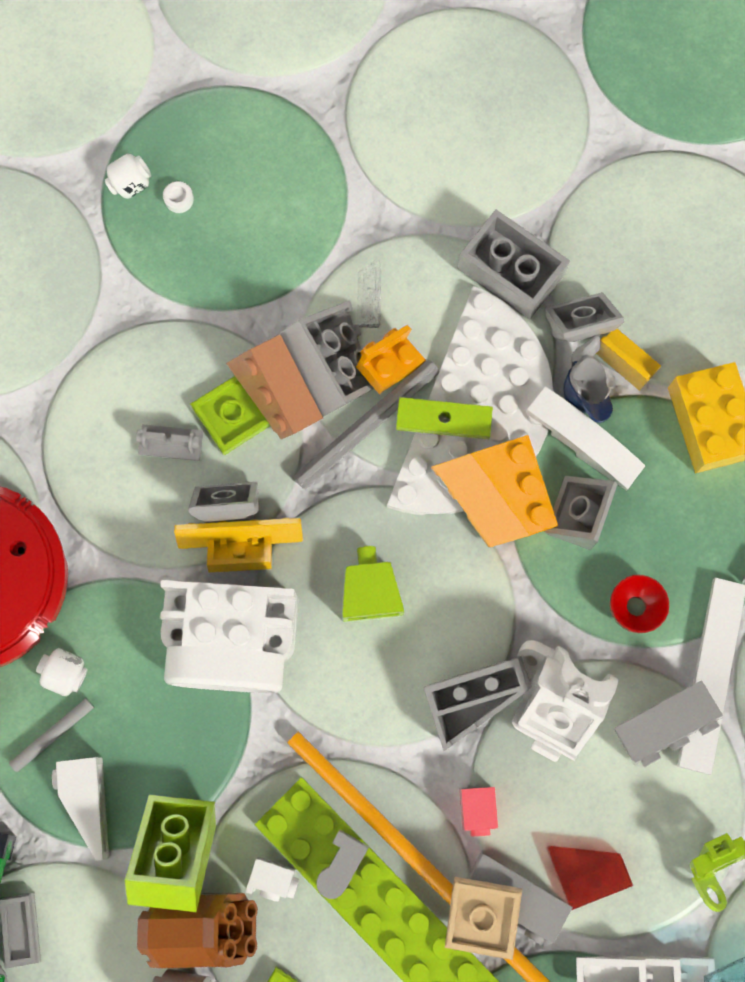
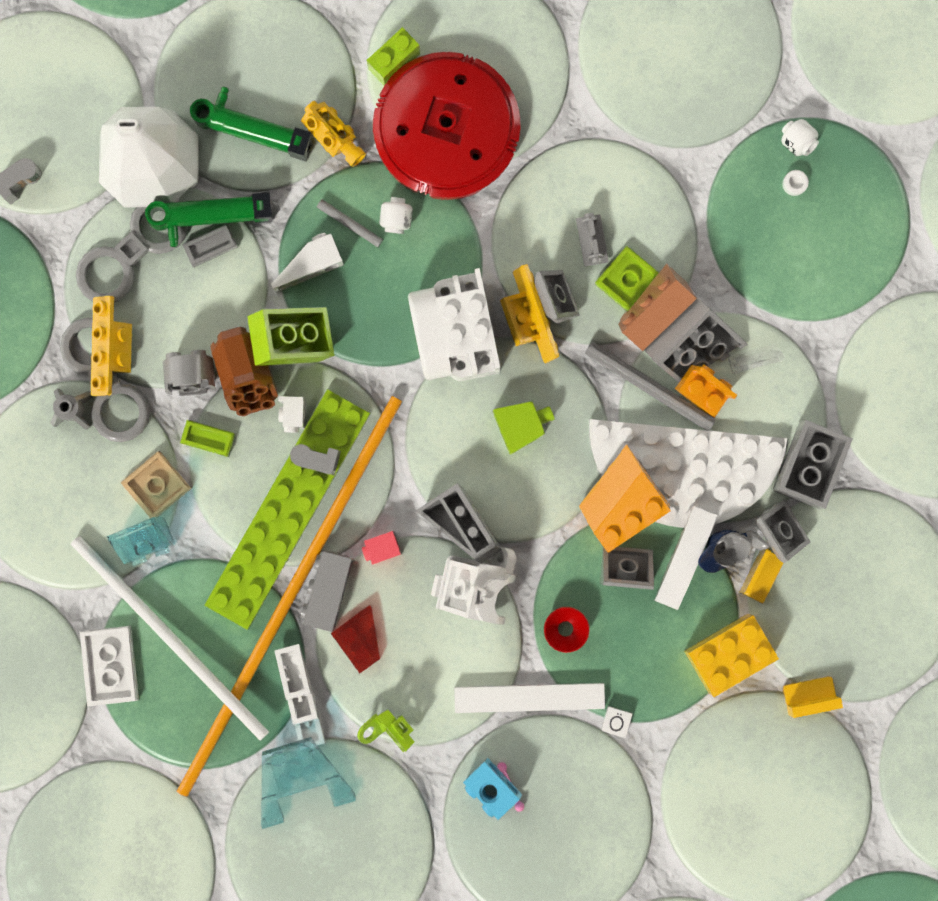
camera: 75 degrees right, 10 degrees up
lime tile [396,397,493,440] -> none
tan tile [445,877,522,960] -> none
light grey brick [615,680,723,767] -> none

